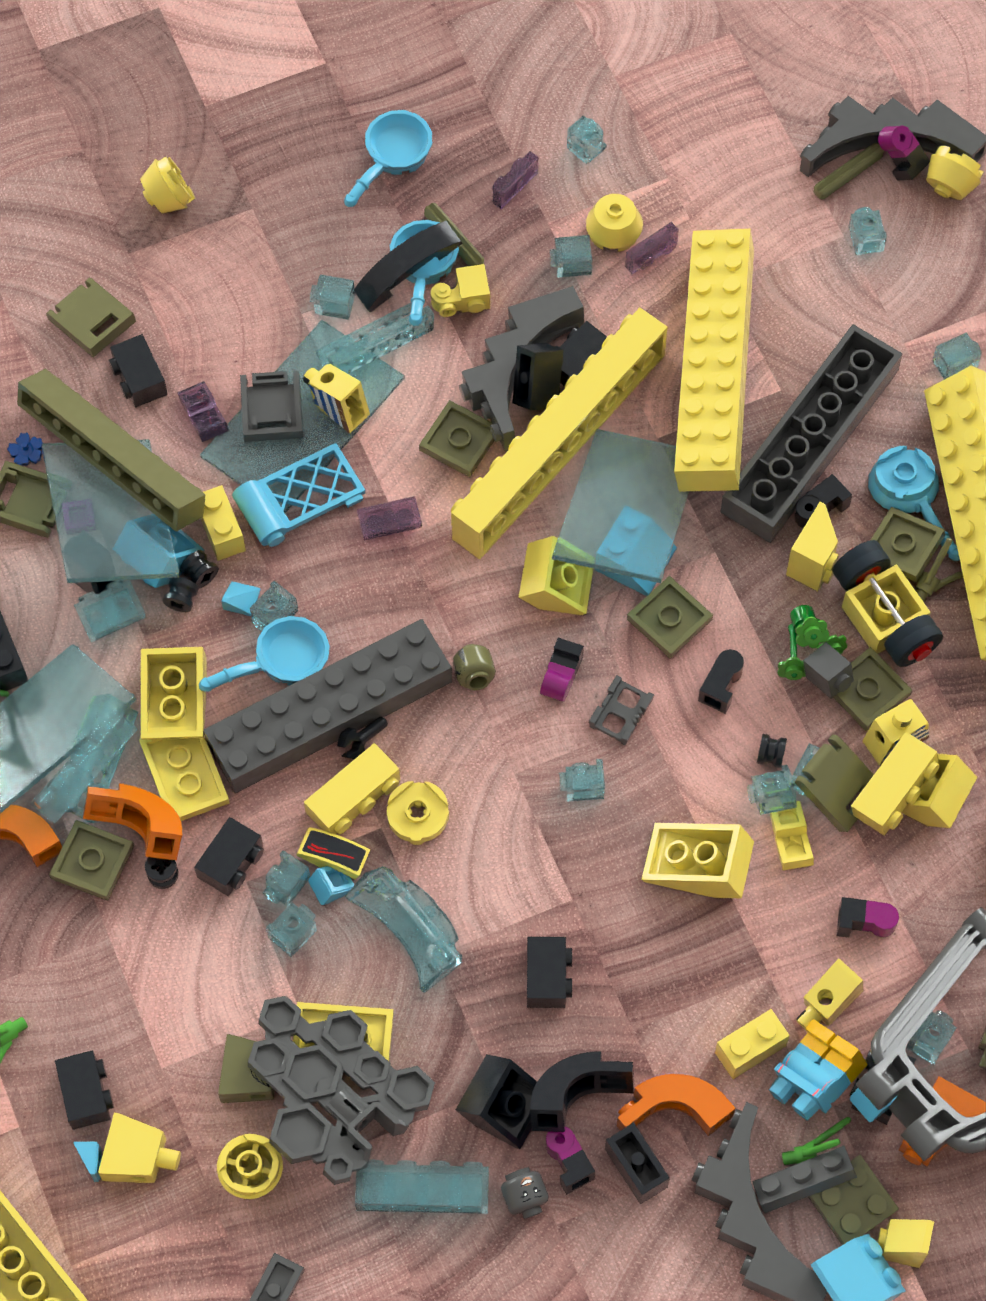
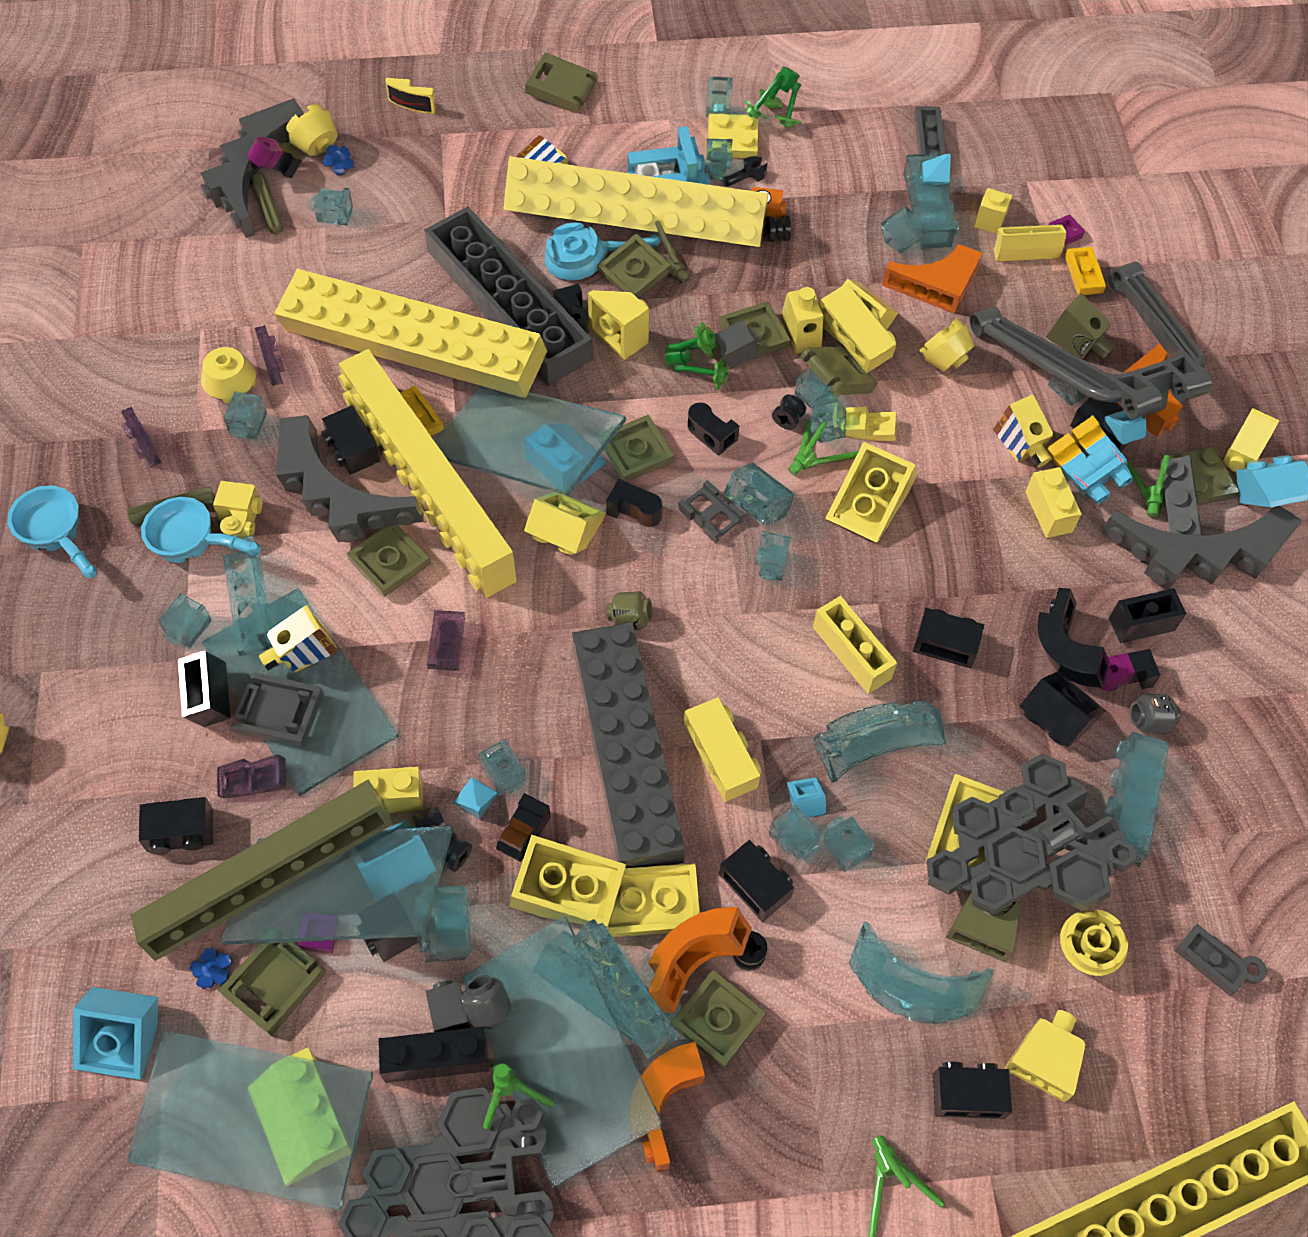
camera: 75 degrees left, 5 degrees down
olive container [46,277,136,357] -> none
medium azure slope [73,1142,102,1182] -> none
medium azure piece [199,616,330,692] -> none
medium azure piece [232,443,366,547] -> none
slope [296,827,370,880] -> none
black bar [337,717,388,759] -> none
black slope [354,221,463,312] -> none
light yellow plate [386,781,449,845] -> none
black brick [512,343,563,410] -> none
leg [540,637,584,702] -> none
clear light blue brick [567,115,607,164] -> none
orange arch [617,1074,736,1136] -> none
brick [832,540,943,667] -> none
leg [836,897,899,938] -> none
clear light blue brick [932,332,982,380] -> none
none -> black piece [178,651,231,727]
none -> blue plant [322,145,354,176]
none -> yellow plate [400,385,444,436]
none -> dark grey brick [426,980,471,1032]
none -> dark grey head [461,975,512,1030]
none -> black leg [496,793,551,862]
none -> black leg [606,479,662,527]
none -> clear light blue brick [723,462,795,527]
none -> bright green plant [788,419,859,476]
none -> light yellow brick [813,596,897,694]
none -> clear light blue windscreen [849,921,994,1024]
none -> light yellow cone [920,318,975,372]

